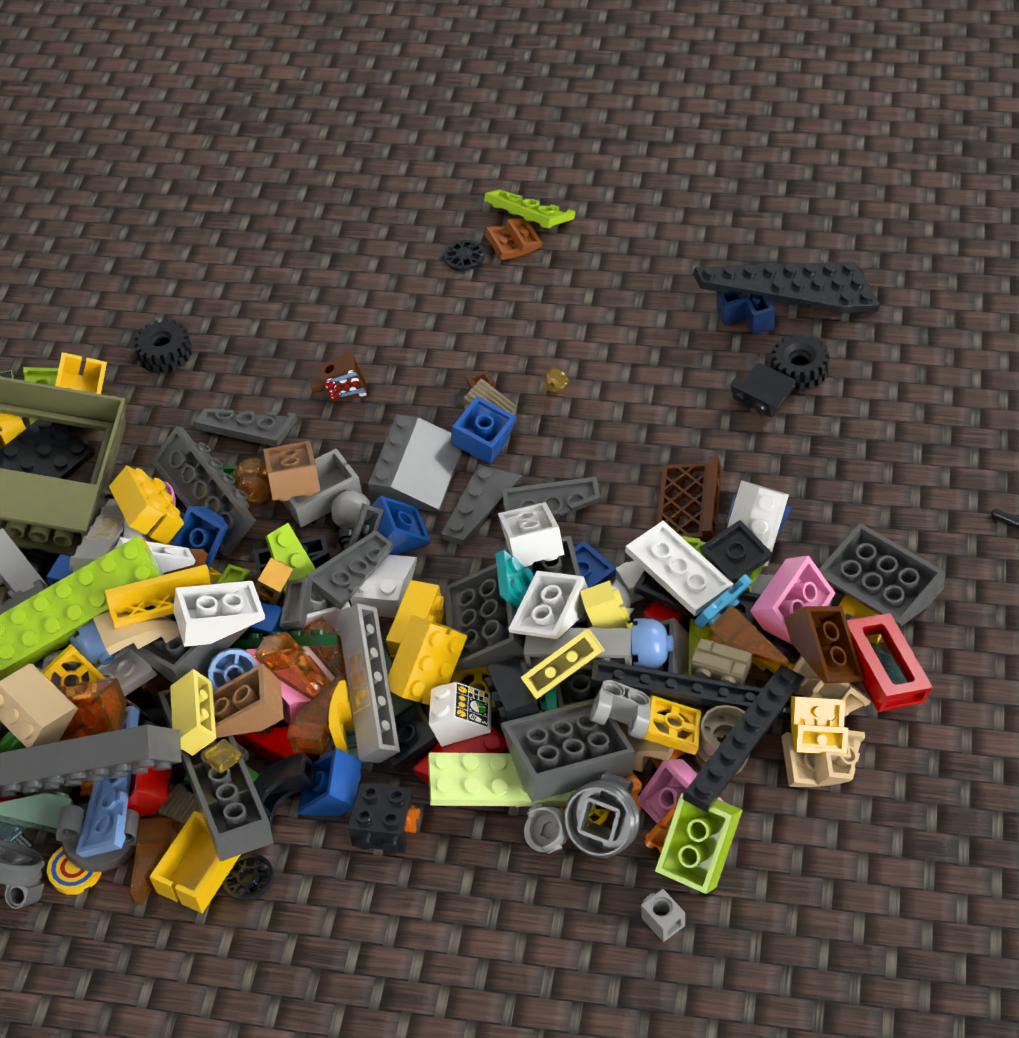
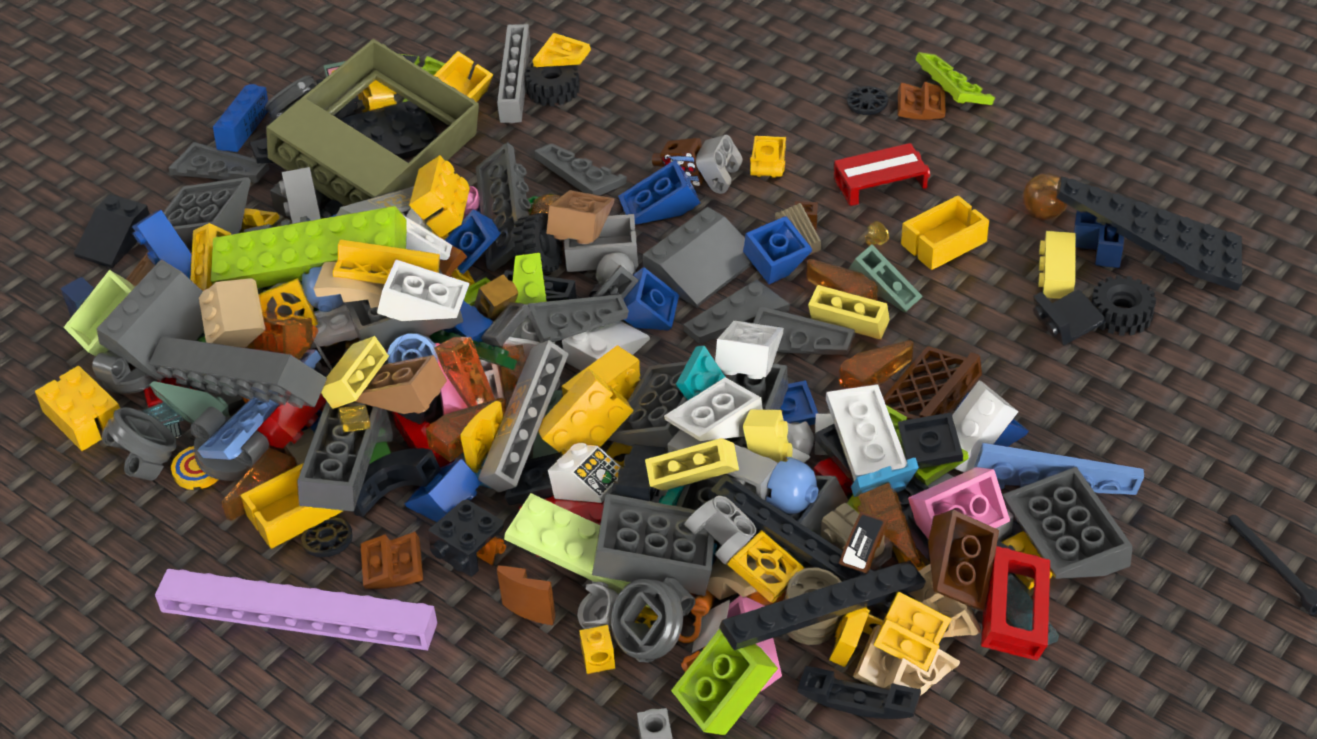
camera: 25 degrees right, 5 degrees down
none -> lavender brick [155,569,437,650]
none -> dark orange slope [361,532,423,589]
none -> light grey brick [497,24,531,123]
none -> dark orange slope [497,565,556,625]
none -> black tyre [512,213,563,274]
none -> yellow wing [533,33,591,67]
none -> yellow brick [579,625,615,674]
none -> blue slope [618,159,700,225]
none -> white sticker [692,600,730,653]
none -> light grey piece [696,135,743,194]
none -> yellow piece [750,136,786,178]
none -> black slope [797,666,921,719]
none -> clear orange slope [807,259,878,301]
none -> light yellow brick [808,285,890,340]
none -> yellow piece [829,607,883,667]
none -> red panel [834,143,930,206]
none -> clear orange slope [839,340,914,389]
none -> slope [839,512,888,574]
none -> sand green slope [848,244,923,313]
none -> yellow piece [901,195,989,270]
none -> medium blue wing [974,443,1144,495]
none -> clear orange helmet [1023,173,1068,219]
none -> light yellow brick [1038,231,1075,299]

